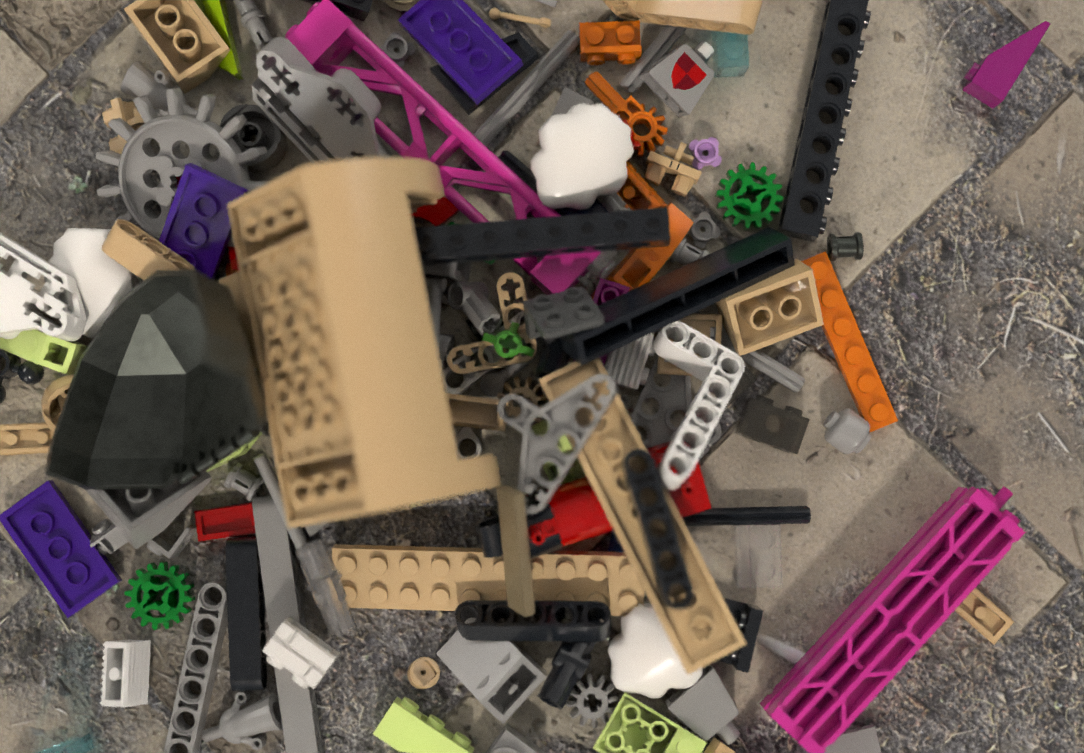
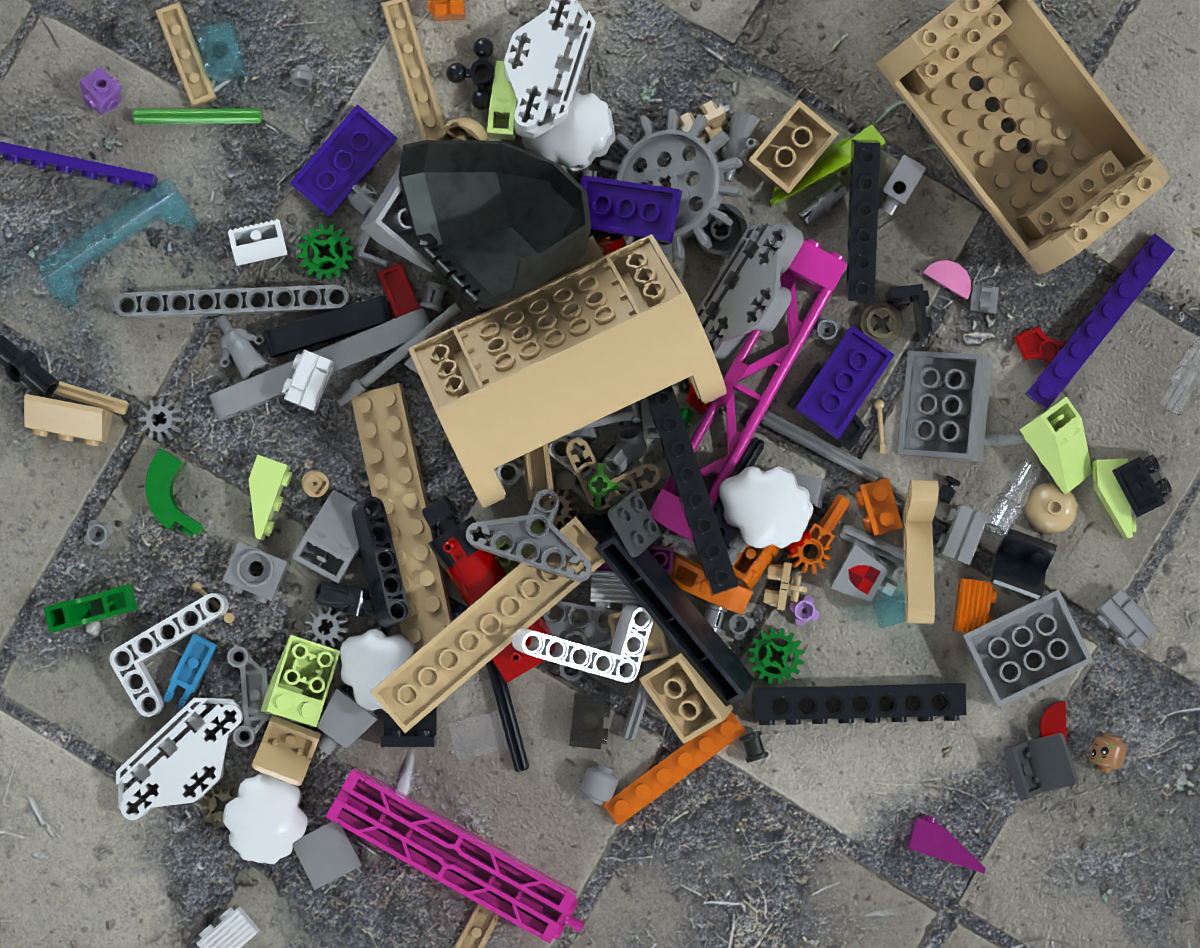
camera: 75 degrees right, 0 degrees up
tan beam [101,219,195,281] -> none
clear piece [296,539,357,638] -> none
dark tan tile [496,484,535,617] -> none
black beam [621,449,694,609] -> none

